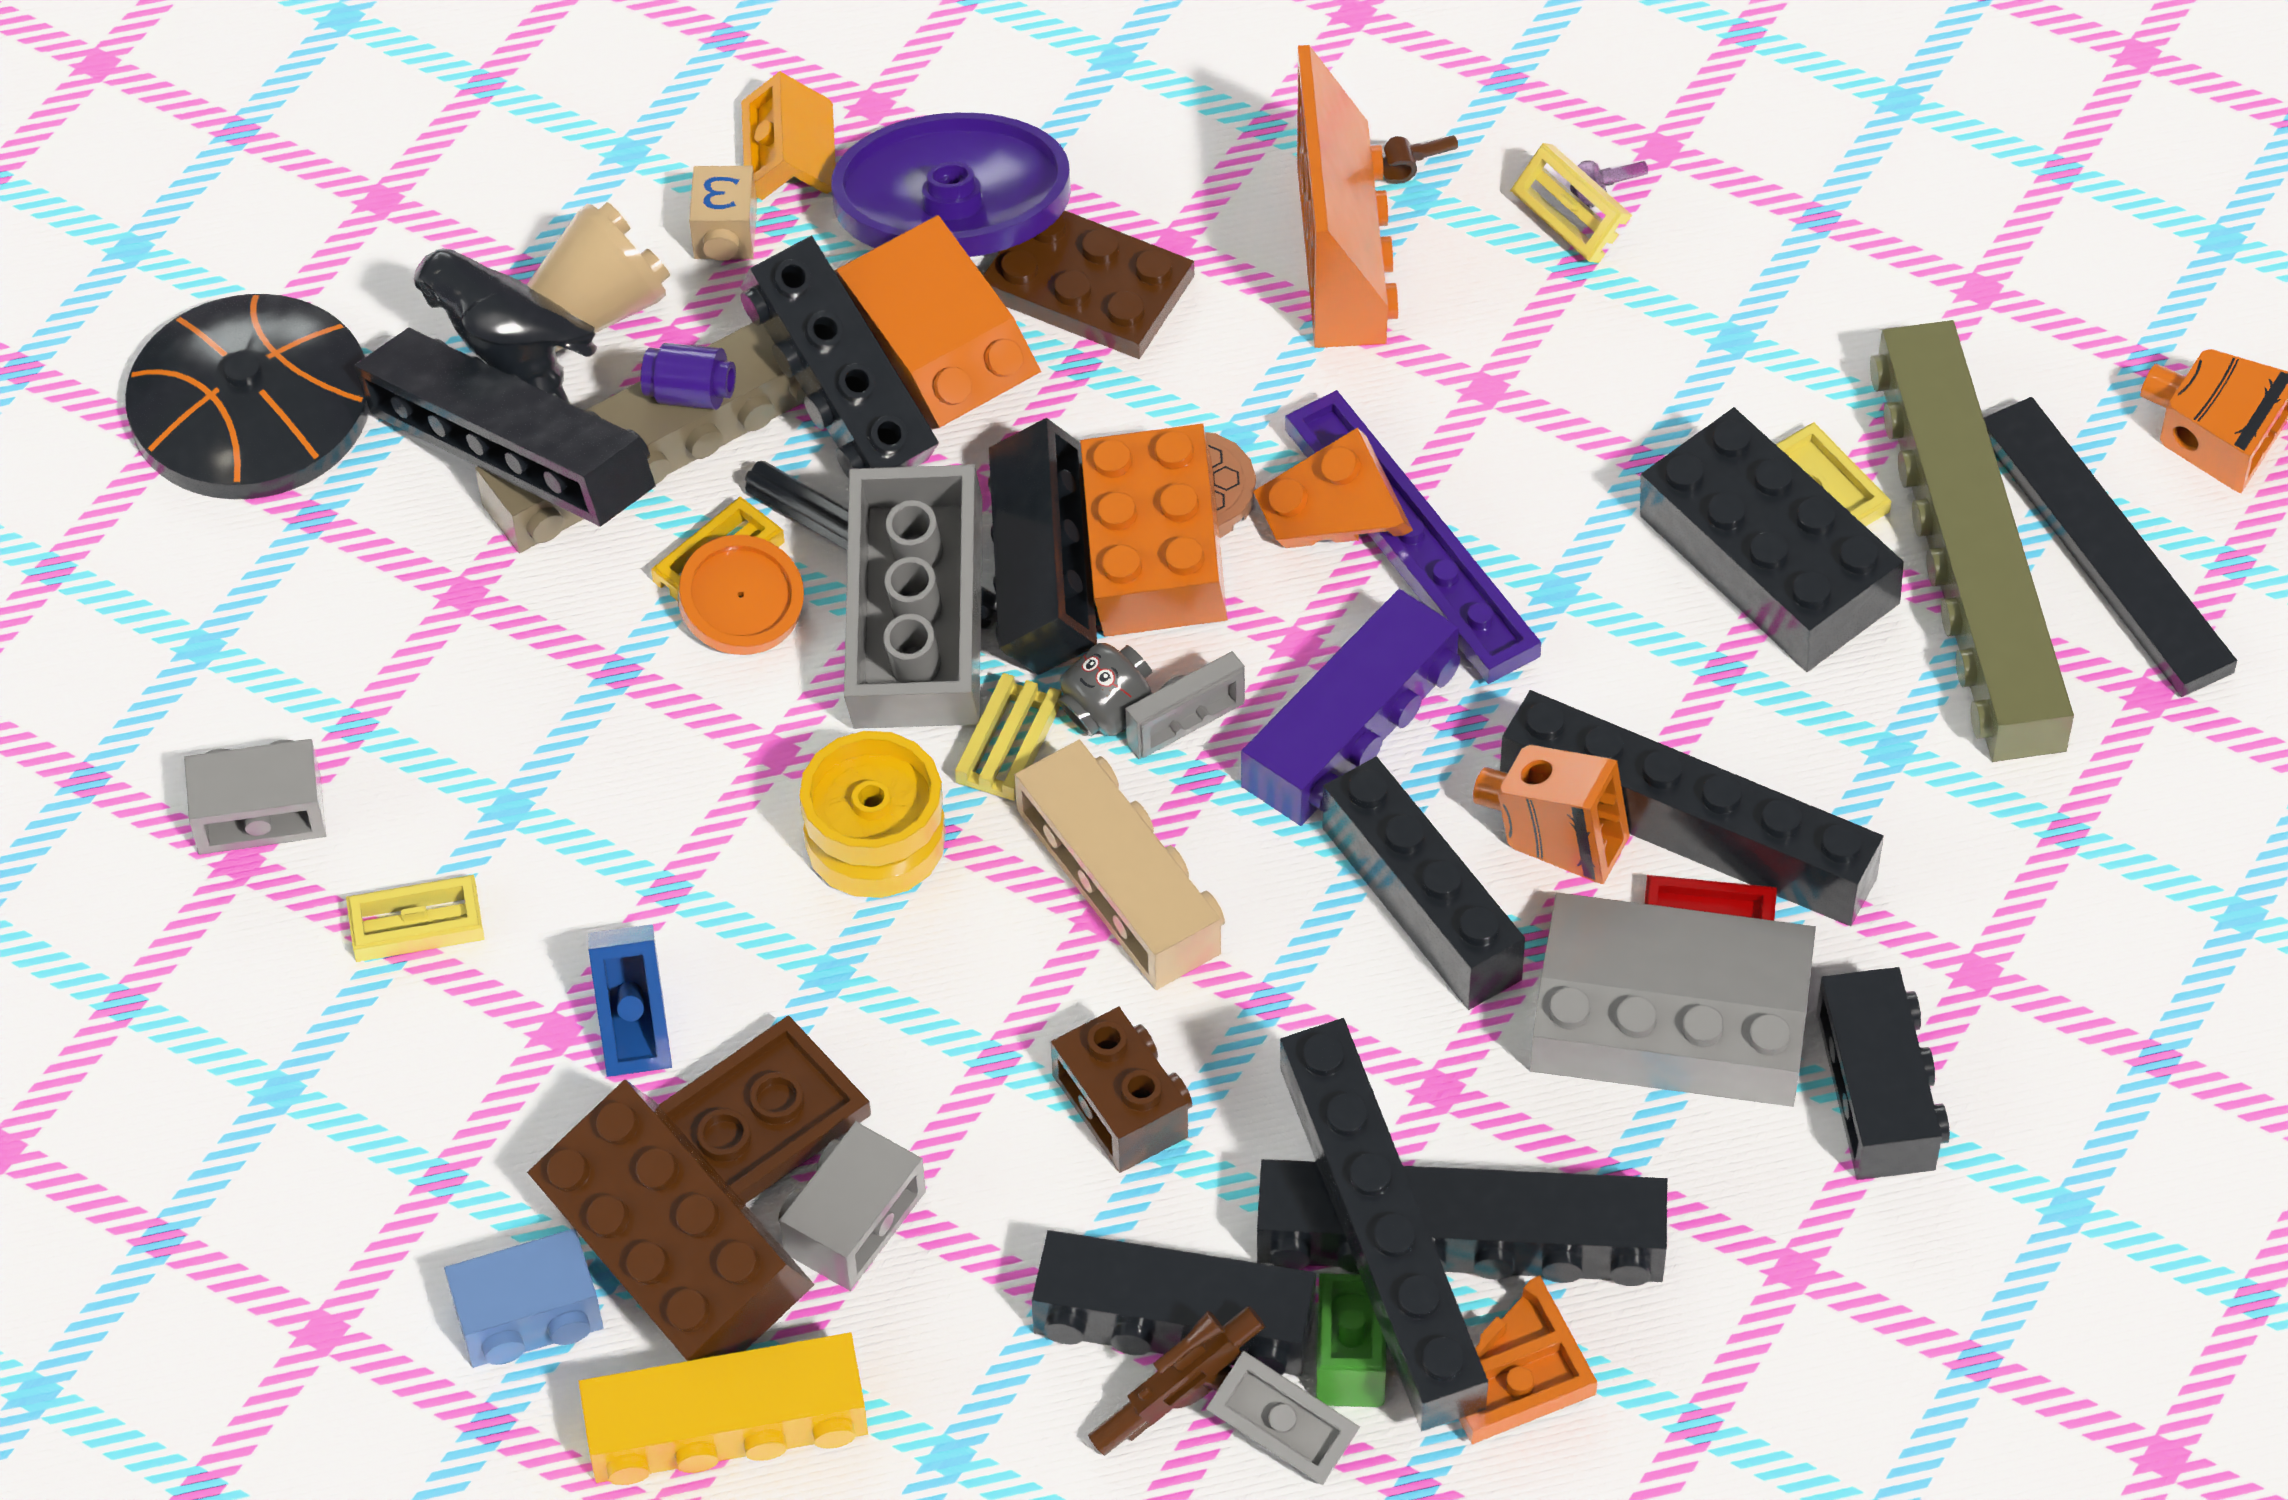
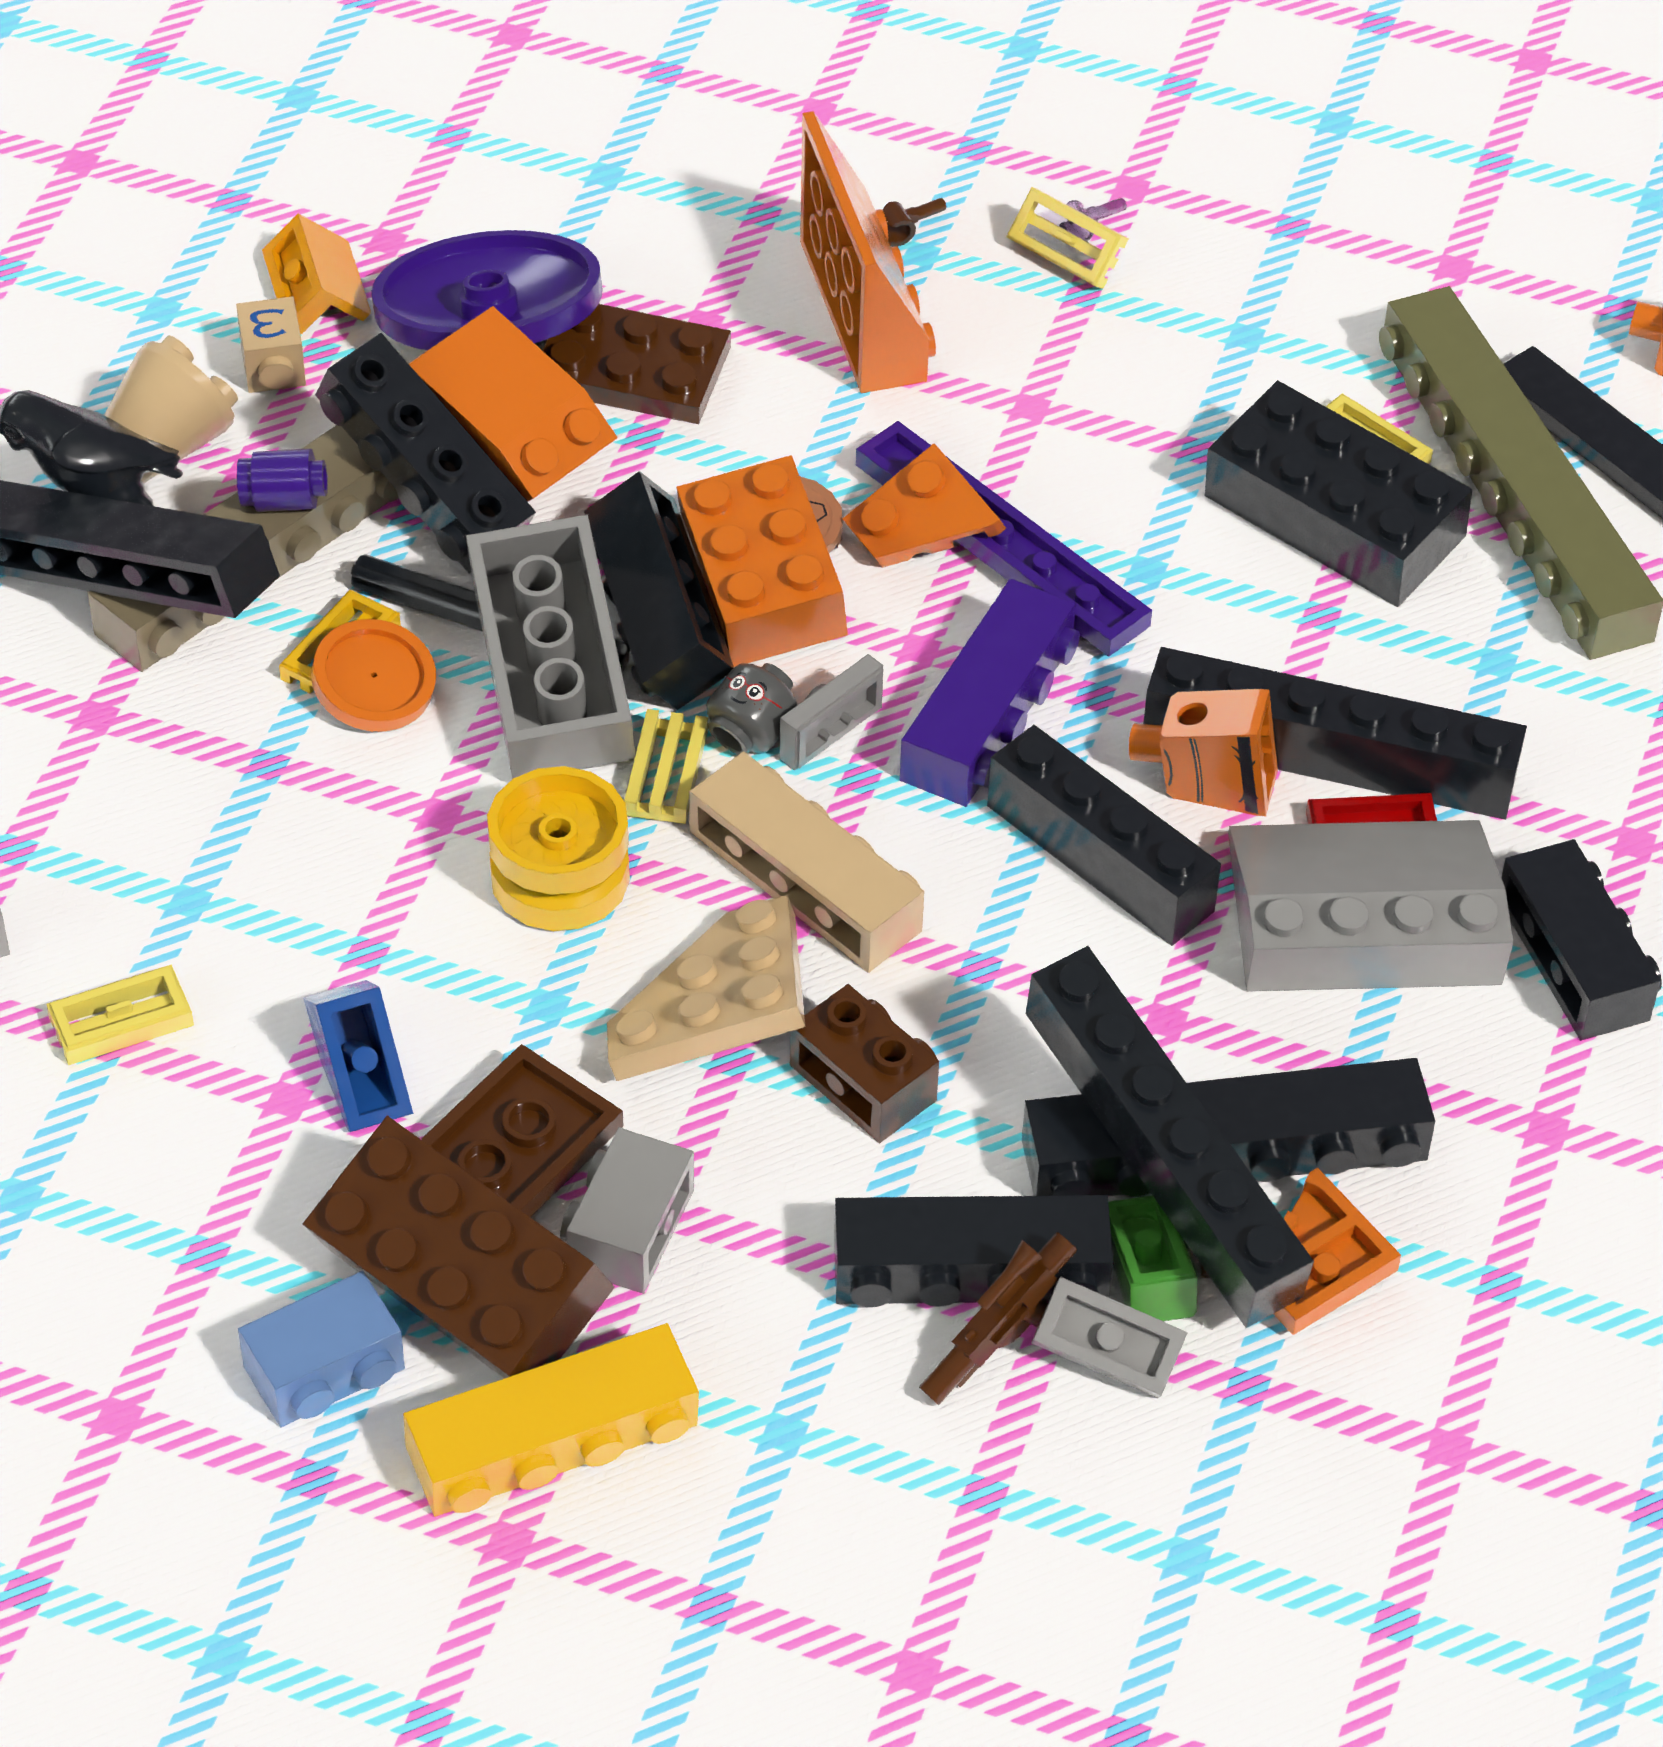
camera: 15 degrees left, 5 degrees down
none -> tan plate [607,895,805,1081]

